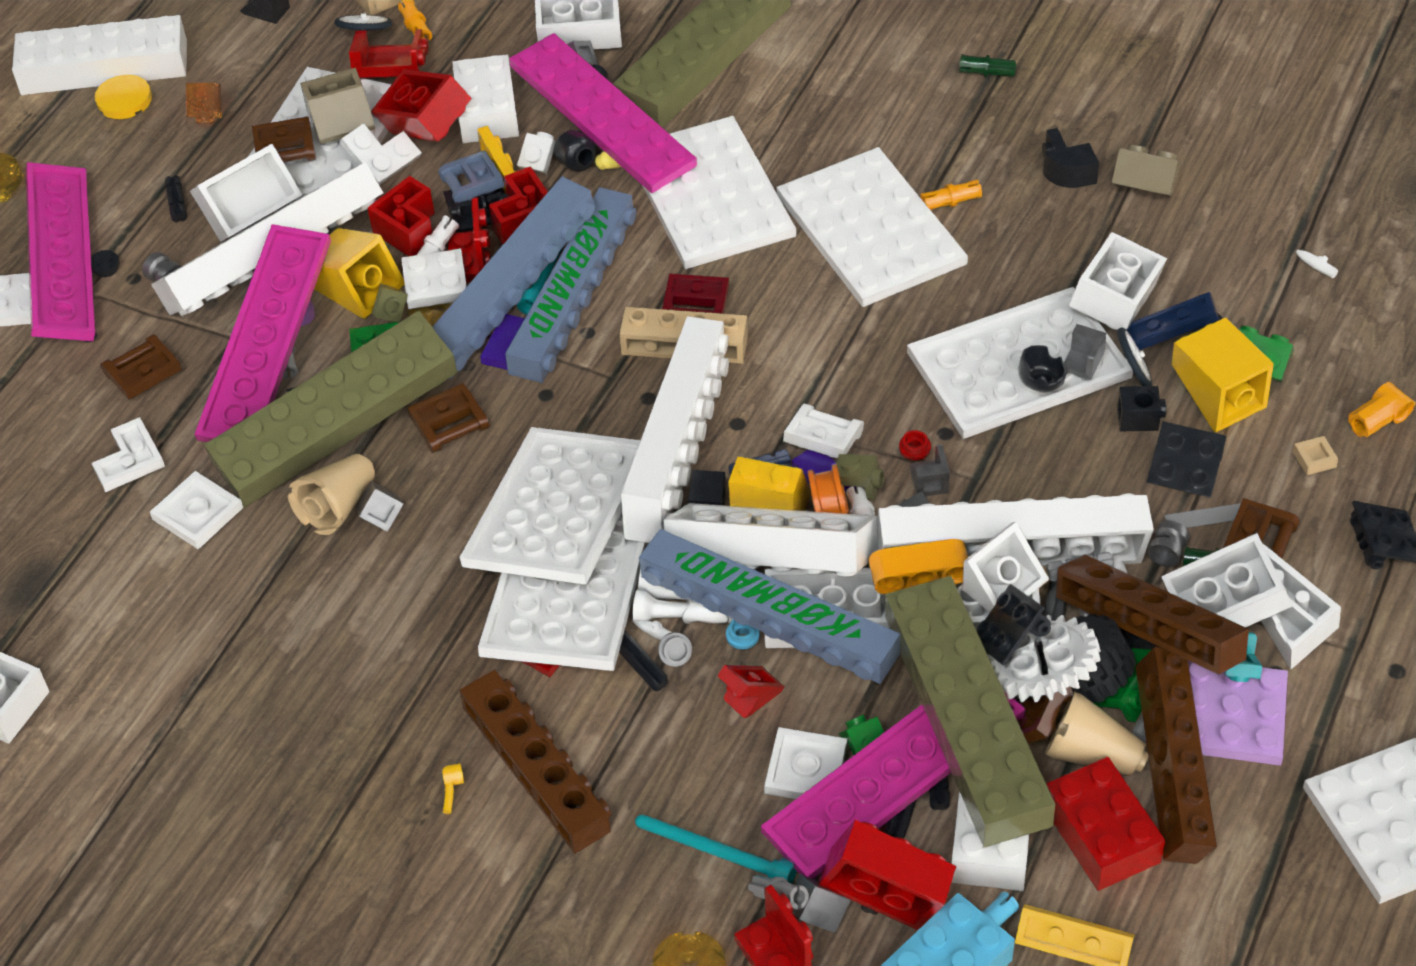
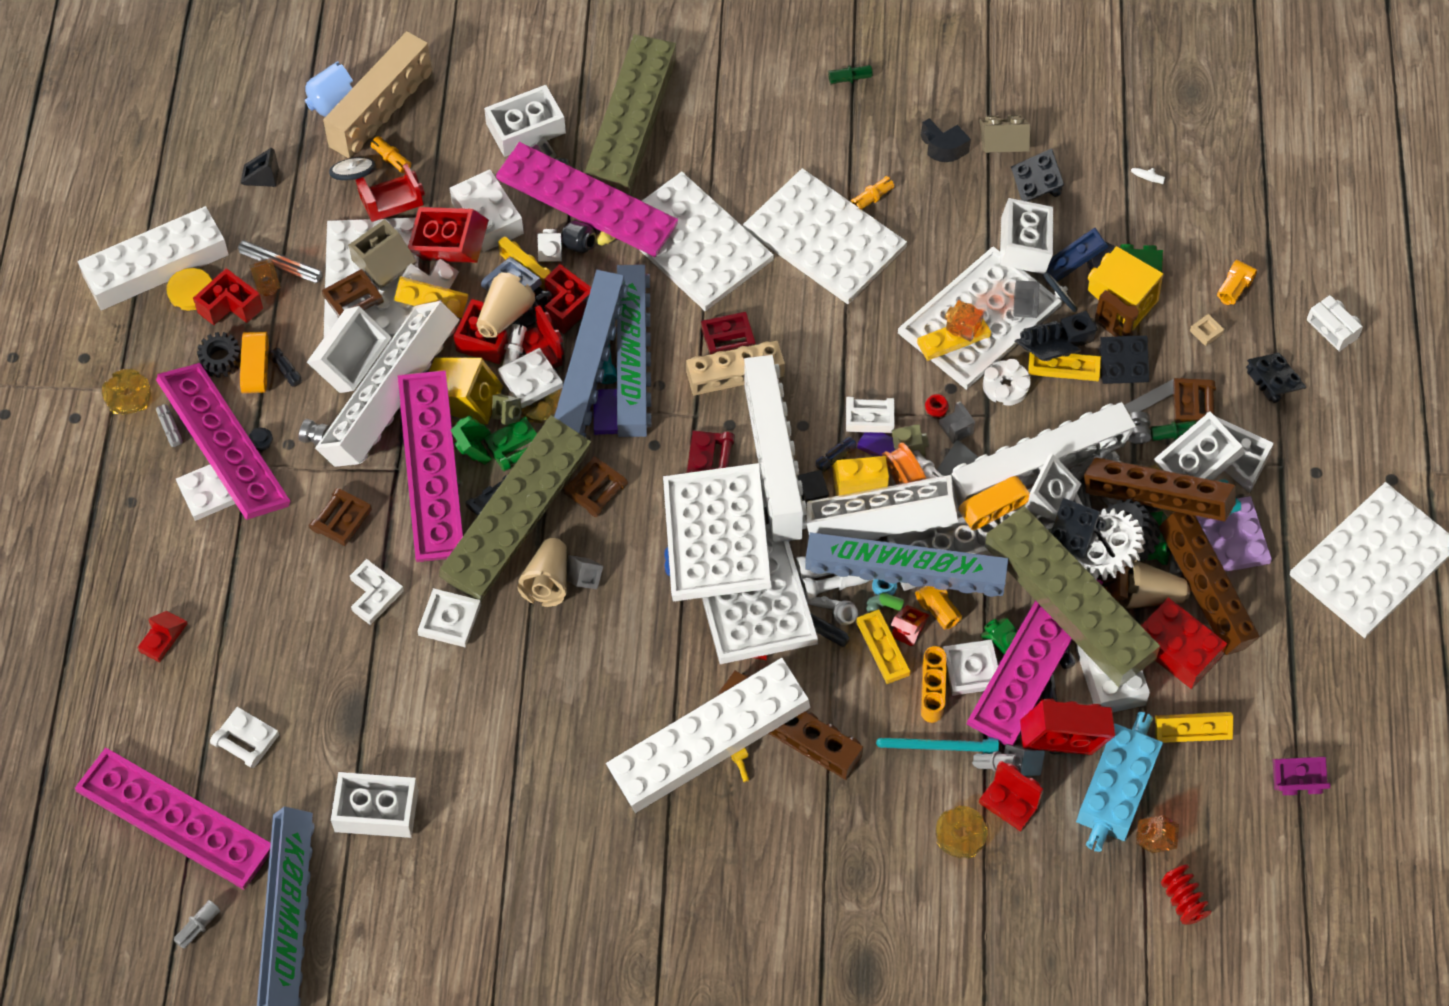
camera: 25 degrees left, 10 degrees up
black hair [1018,345,1067,393] -> none
none -> light grey axle [156,404,183,447]
none -> red brick [193,268,264,325]
none -> black tyre [197,332,241,378]
none -> axle [238,240,322,283]
none -> light orange beam [240,332,269,393]
none -> yellow plate [394,276,468,318]
none -> green bracket [450,416,492,465]
none -> tan cone [476,272,535,337]
none -> white brick [606,658,810,813]
none -> dark red plate [687,431,735,473]
none -> yellow plate [856,609,910,684]
none -> arm [866,593,904,613]
none -> light orange piece [915,586,962,630]
none -> yellow plate [917,314,991,361]
none -> light orange beam [921,646,946,723]
none -> clear orange brick [945,300,984,342]
none -> white plate [983,359,1030,406]
none -> black hinge [1011,148,1064,202]
none -> black hinge [1014,321,1081,361]
none -> yellow plate [1028,352,1101,381]
none -> reddish brown plate [1095,290,1139,336]

